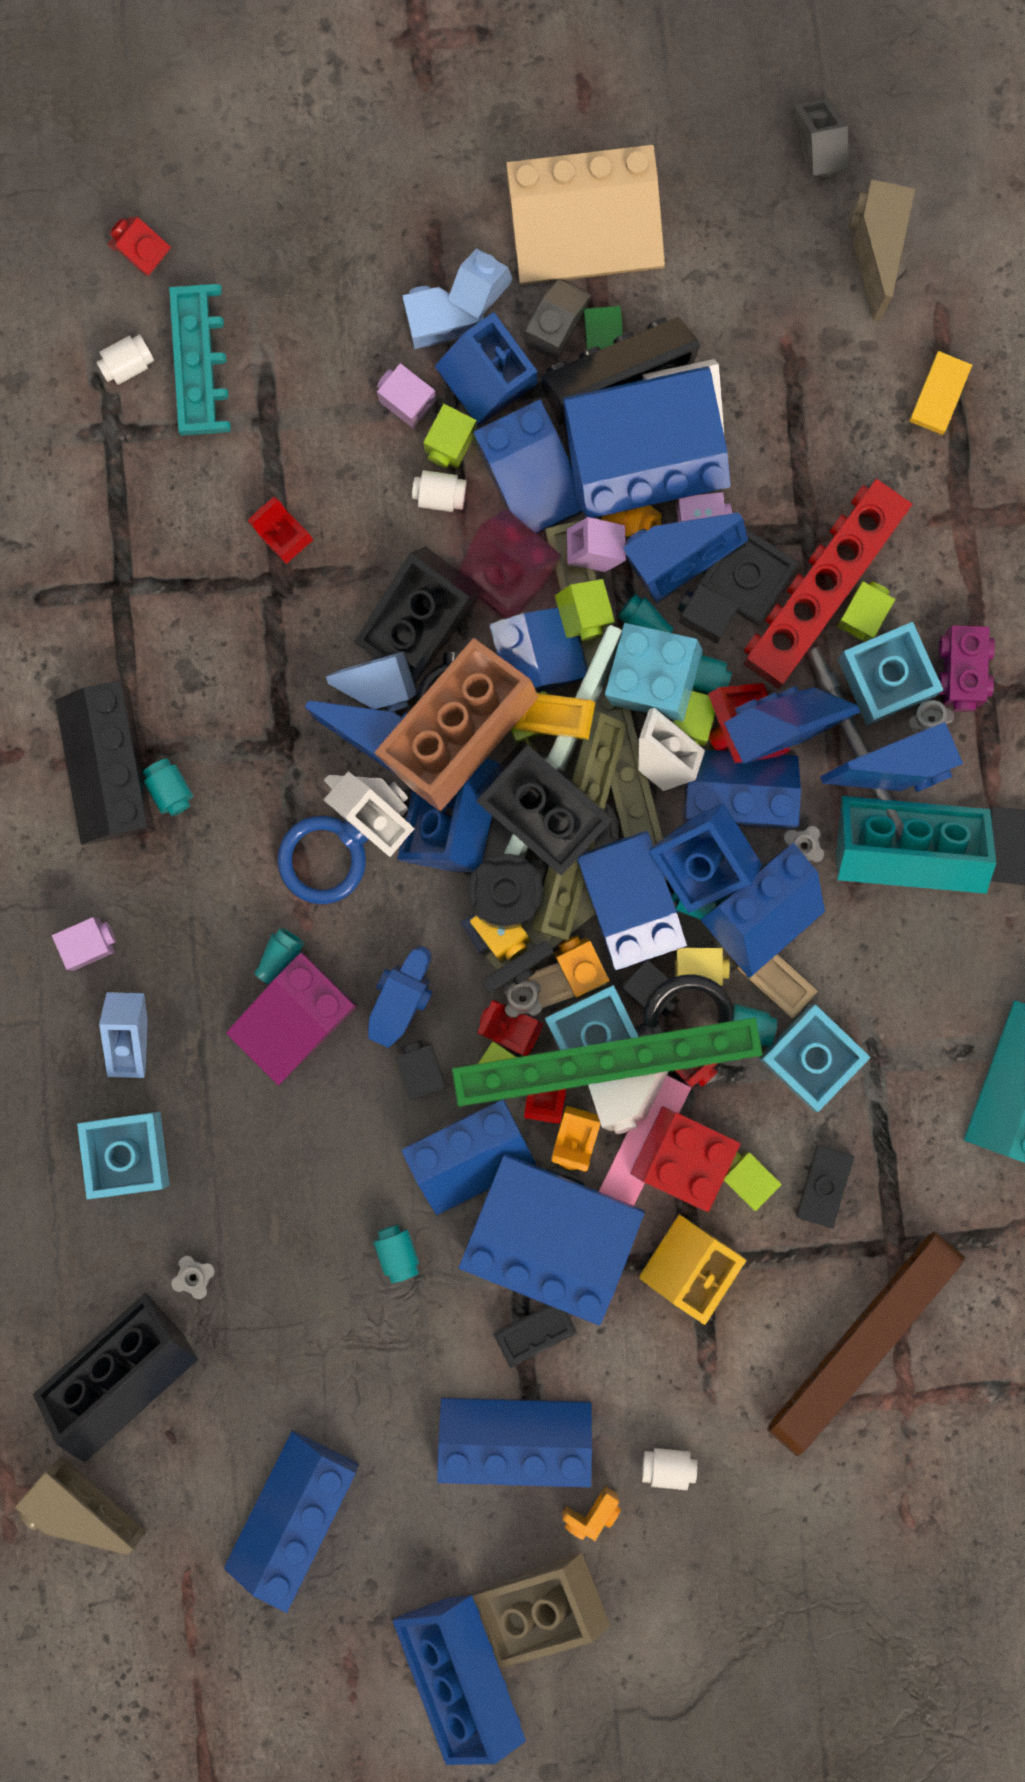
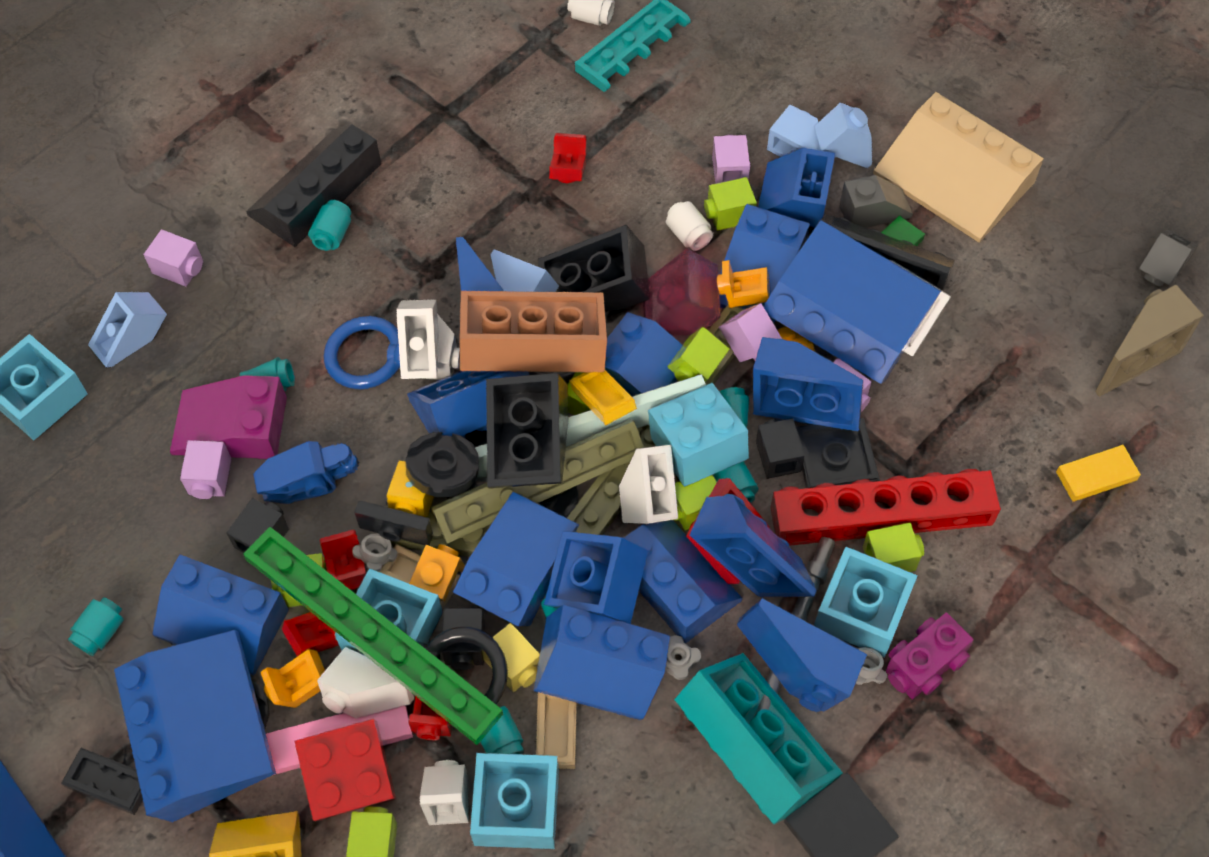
camera: 45 degrees right, 25 degrees down
none -> lavender brick [180,440,231,499]
none -> white slope [420,760,469,825]
none -> light orange bracket [717,260,770,308]

